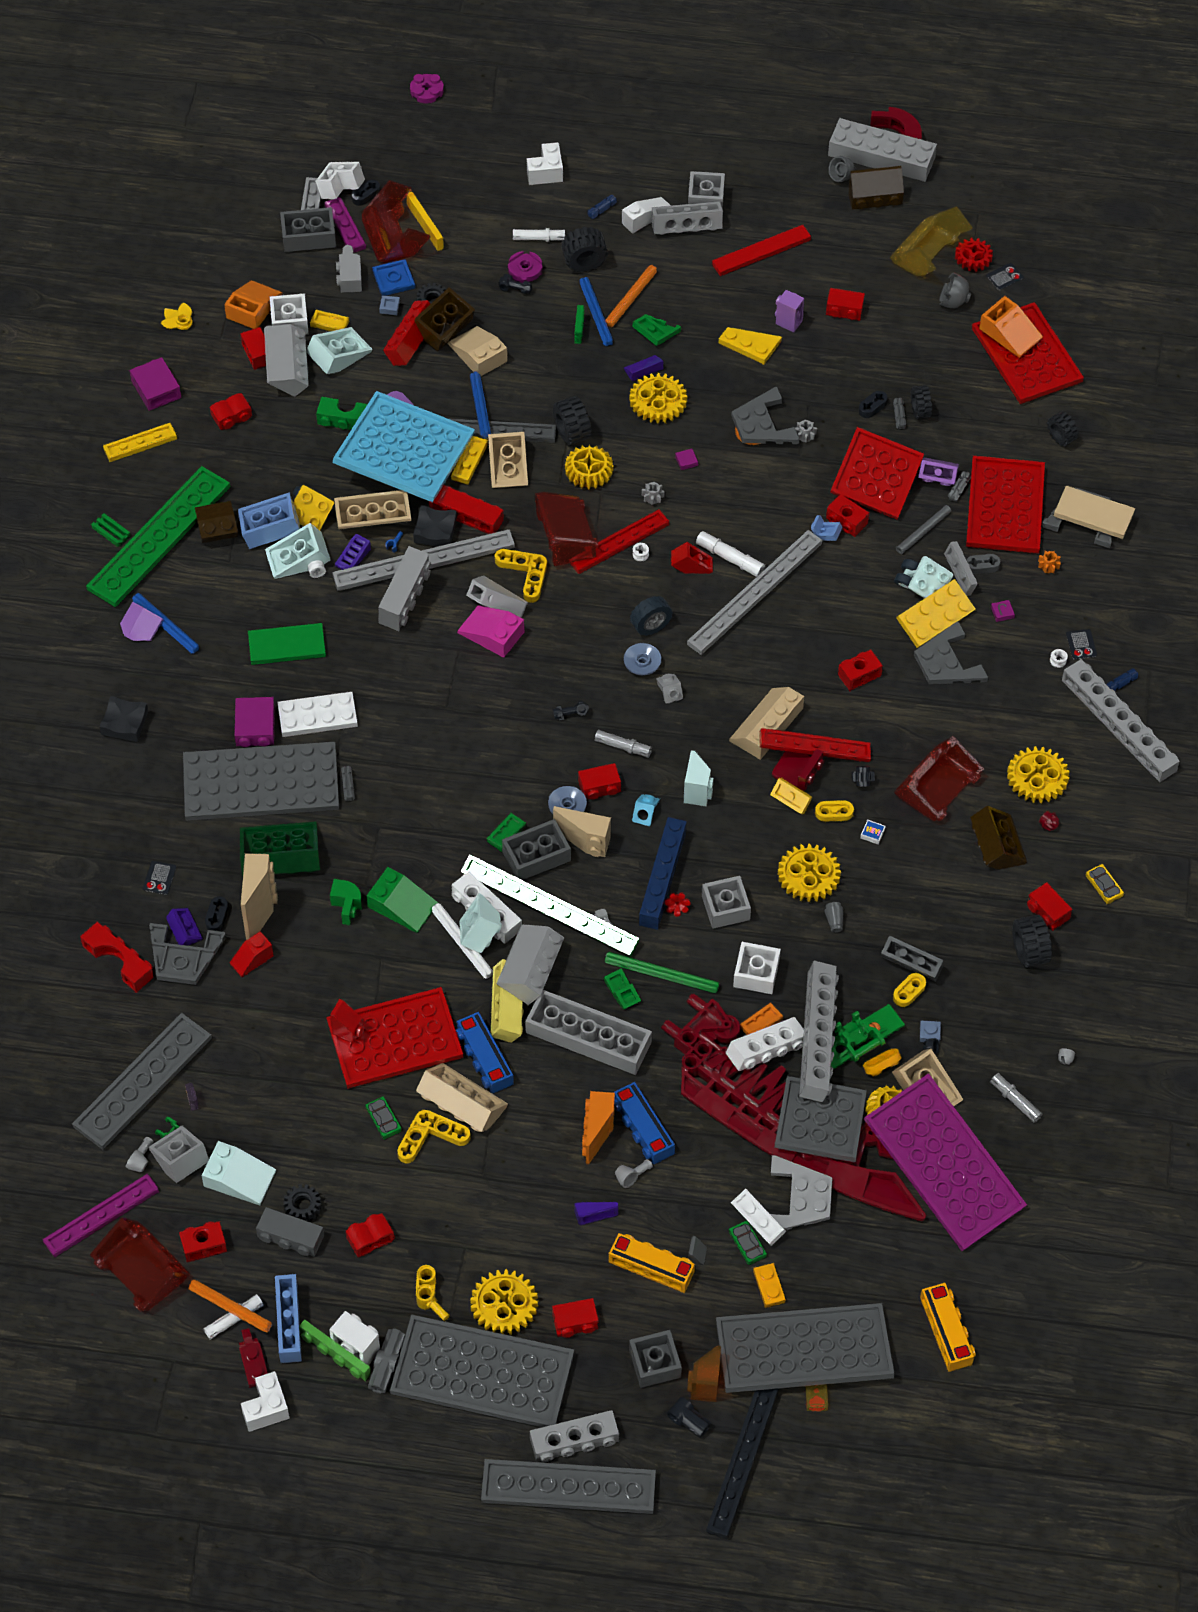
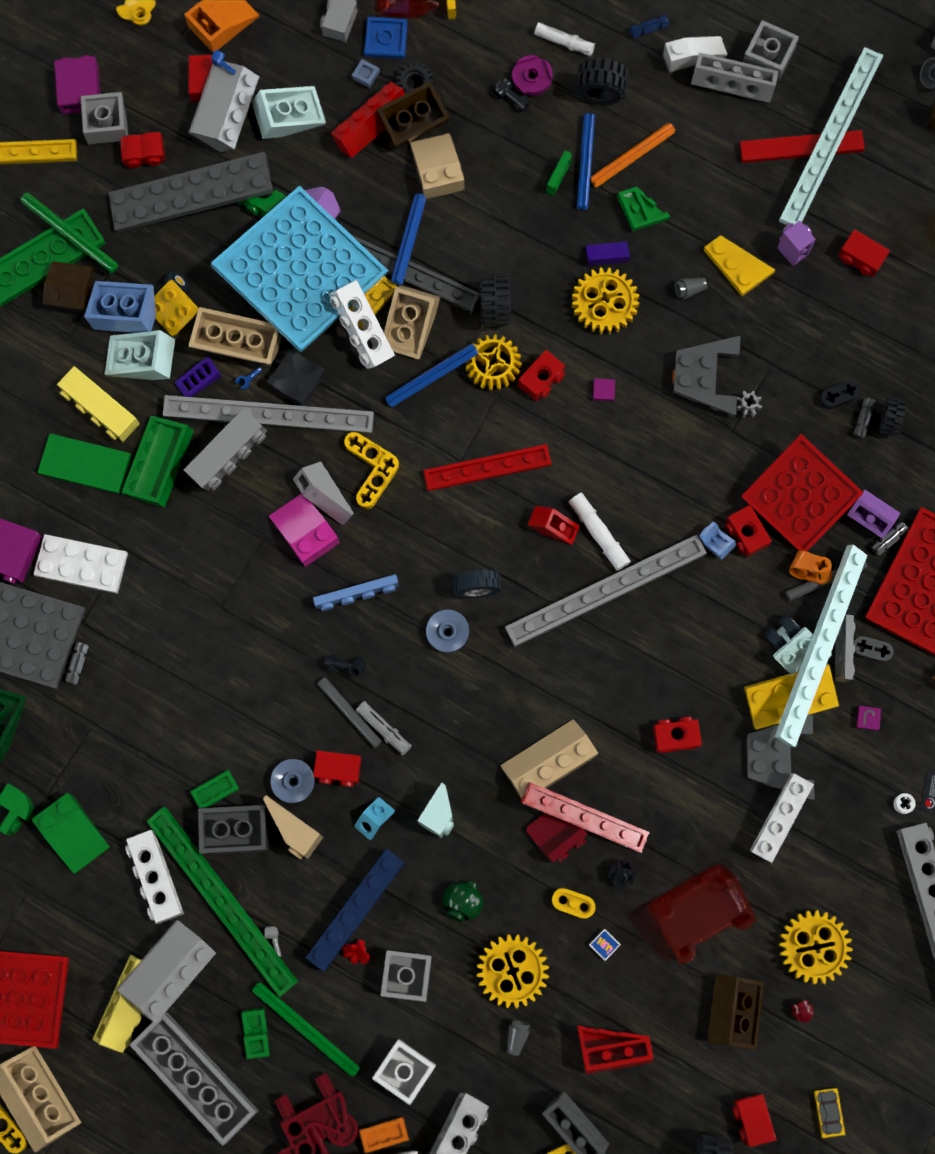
camera: 25 degrees right, 20 degrees up
white brick [270,294,309,335] -> none
white bush [308,560,326,578] -> none
yellow tile [310,310,349,331] -> none
red brick [429,485,504,534] -> none
white axle [432,903,493,979] -> none
blue brick [456,1012,514,1094] -> none
light aqua slope [459,893,502,953] -> none
clear red windscreen [535,492,599,566] -> none
white bush [633,543,649,561] -> none
light grey gear [642,482,664,505] -> none
light grey bracket [656,674,683,703] -> none
yellow plate [770,778,812,814] -> none
none -> green axle [20,193,118,273]
none -> light yellow brick [57,366,139,442]
none -> light grey slope [81,92,128,144]
none -> dark grey plate [109,152,273,233]
none -> green slope [121,416,194,508]
none -> blue hand [212,50,236,75]
none -> medium blue plate [313,574,399,611]
none -> dark grey piece [317,677,382,749]
none -> white brick [329,280,395,369]
none -> blue axle [386,344,478,407]
none -> dark green plant [442,880,483,923]
none -> red brick [518,350,565,402]
none -> red wedge [577,1026,654,1075]
none -> dark grey cone [675,277,707,299]
none -> white brick [750,773,814,863]
none -> light aqua plate [774,545,867,747]
none -> light aqua plate [779,47,883,225]
none -> orange piece [789,551,833,585]

